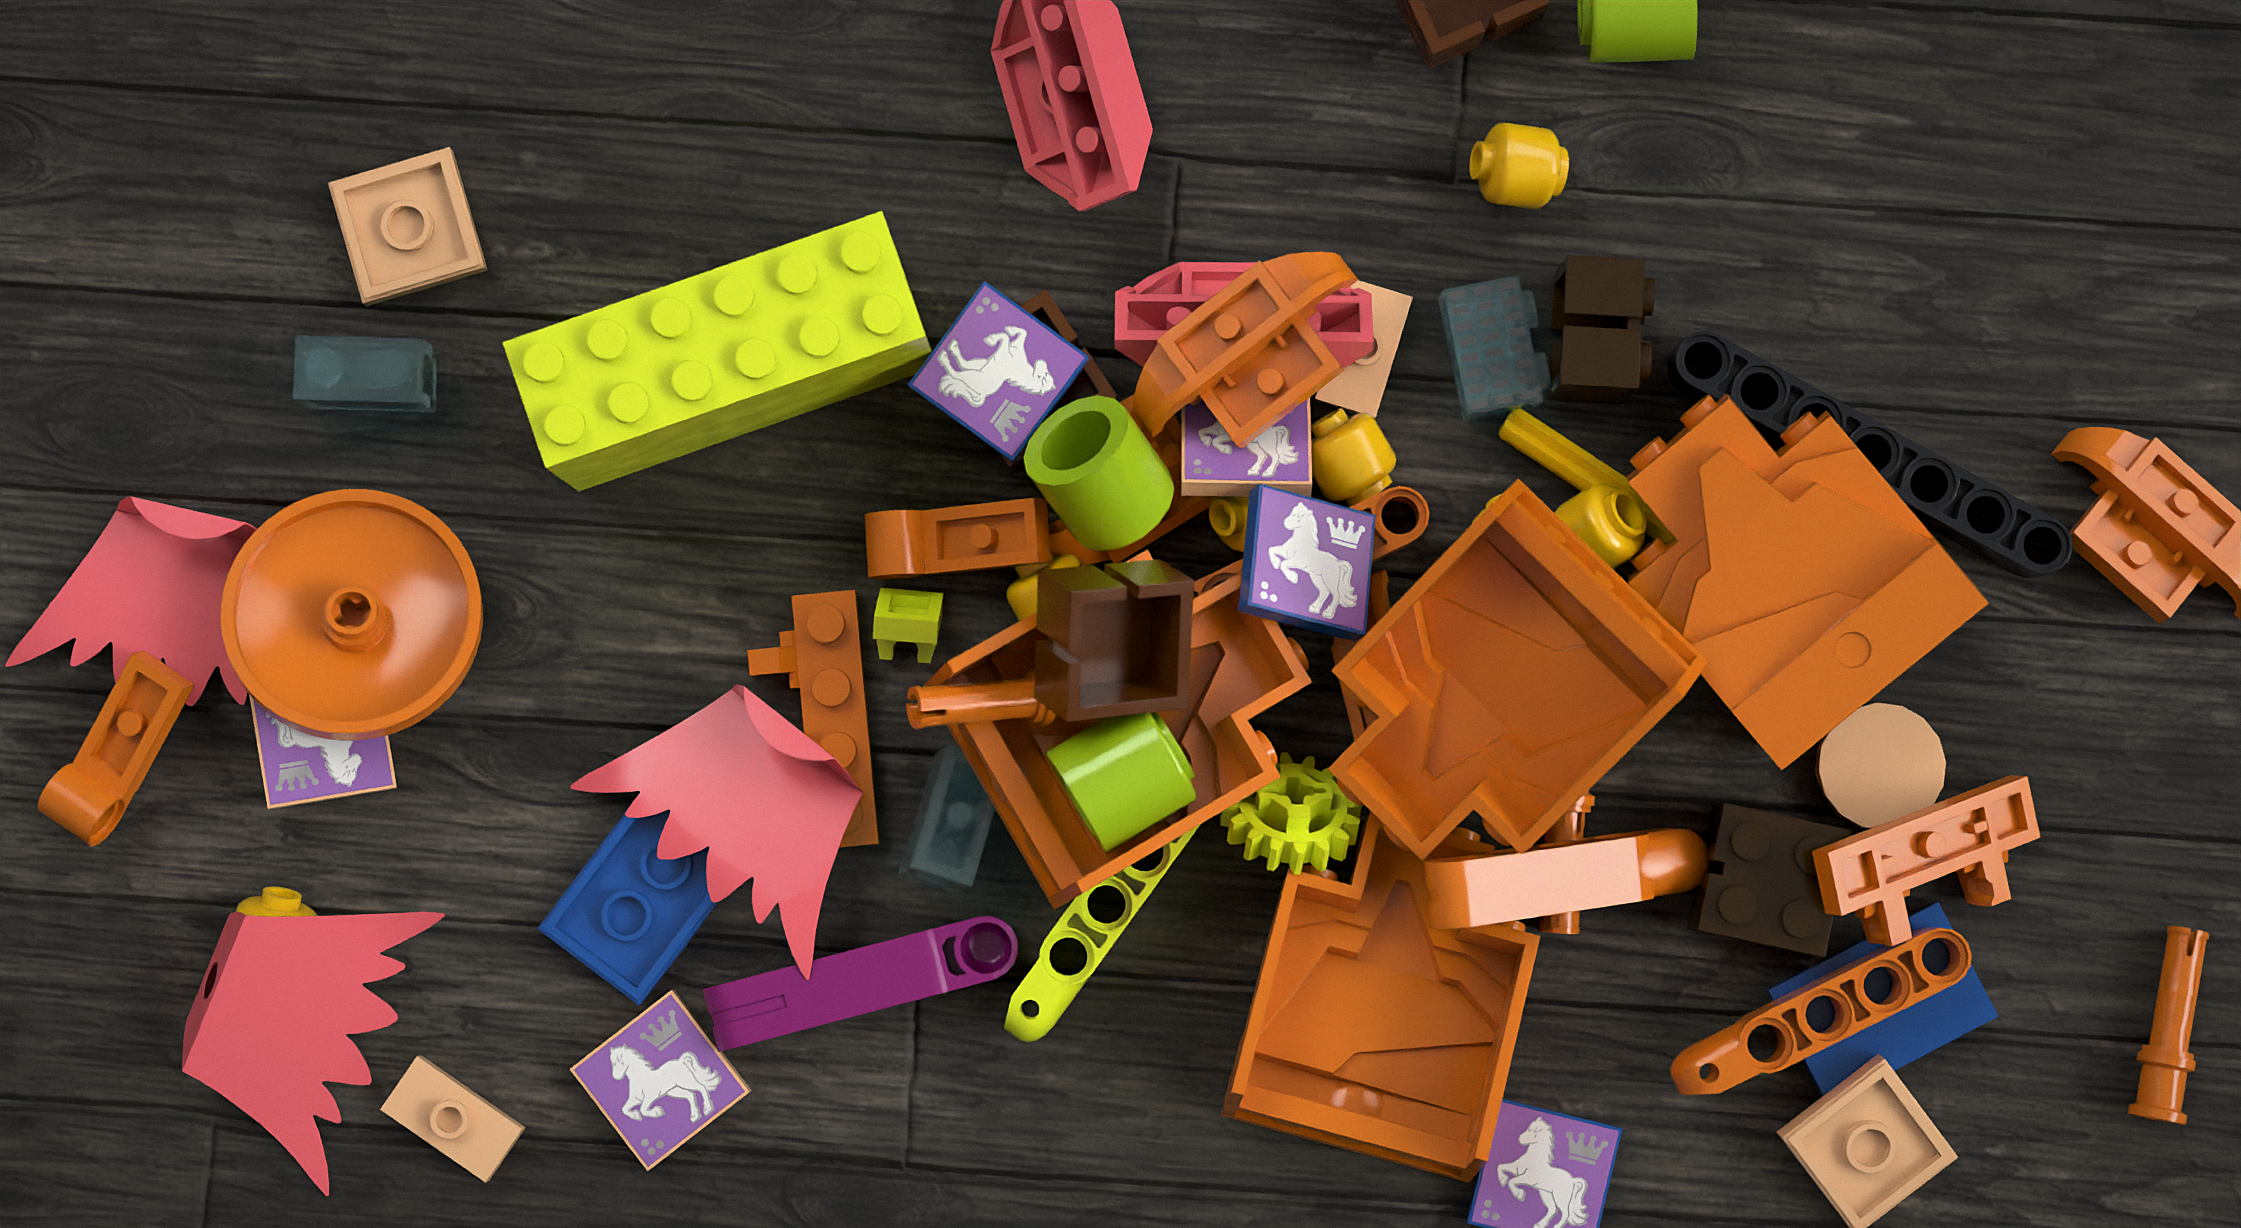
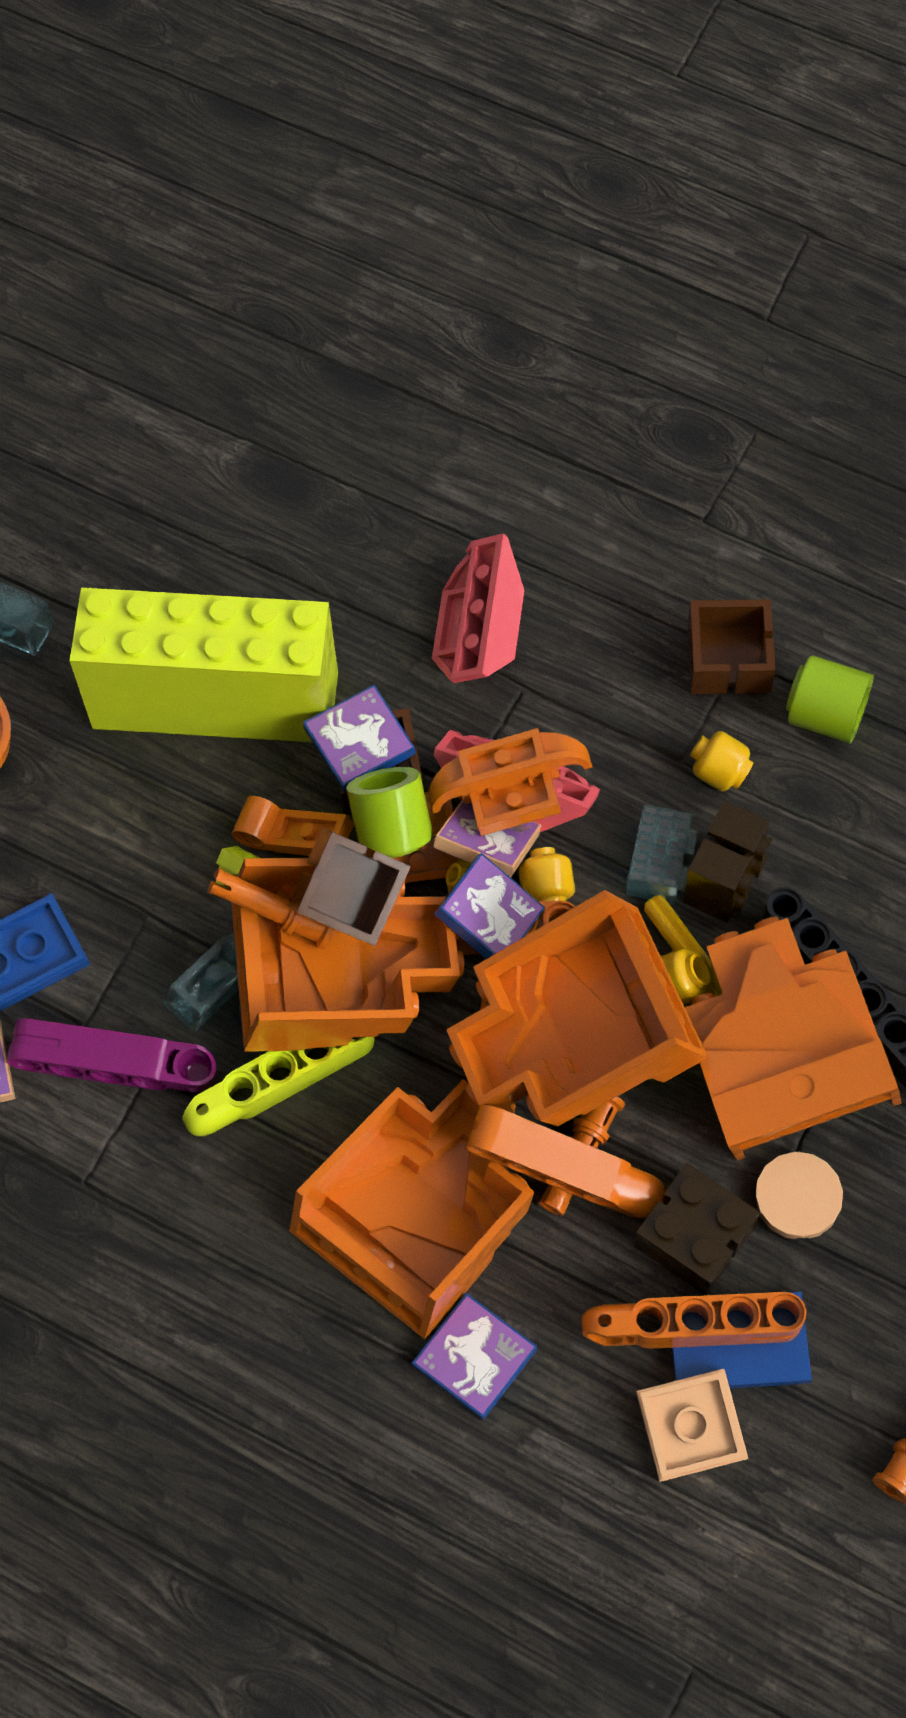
camera: 25 degrees right, 20 degrees down
light nougat tile [328,147,488,306] -> none
coral piece [570,684,863,980] -> none
orange hinge [747,590,880,848] -> none
lime piece [1045,712,1196,855] -> none
neon yellow gear [1220,752,1362,875] -> none
light nougat plate [1314,280,1413,419] -> none
orange hinge [1812,775,2040,946] -> none

